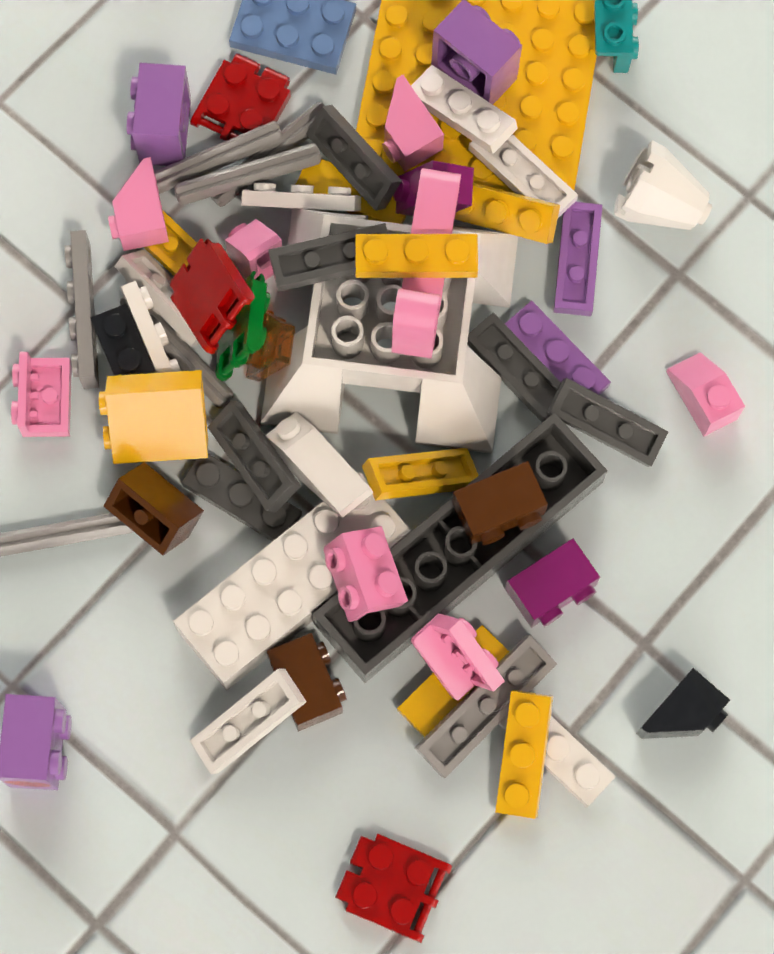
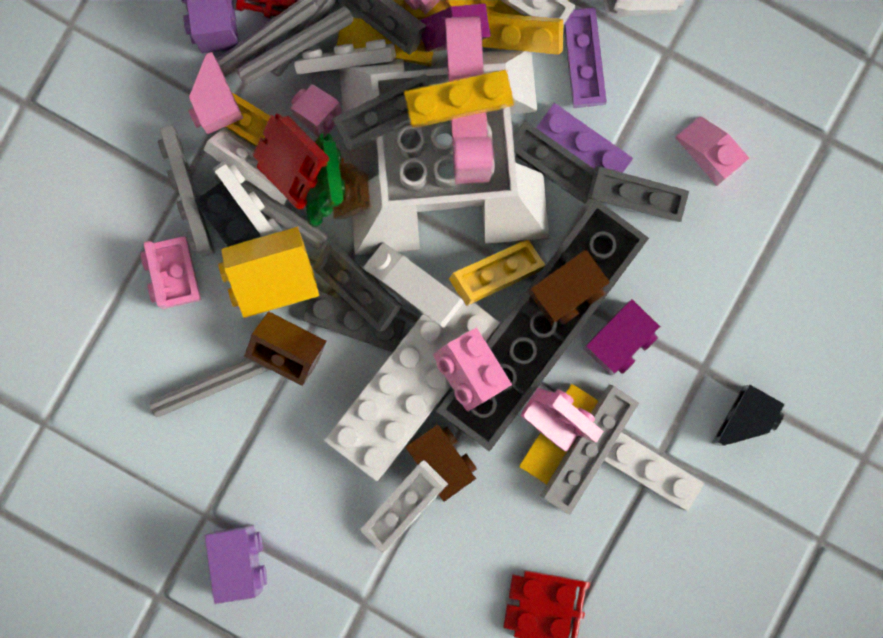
camera: 15 degrees left, 10 degrees up
yellow plate [495,690,553,819] -> none

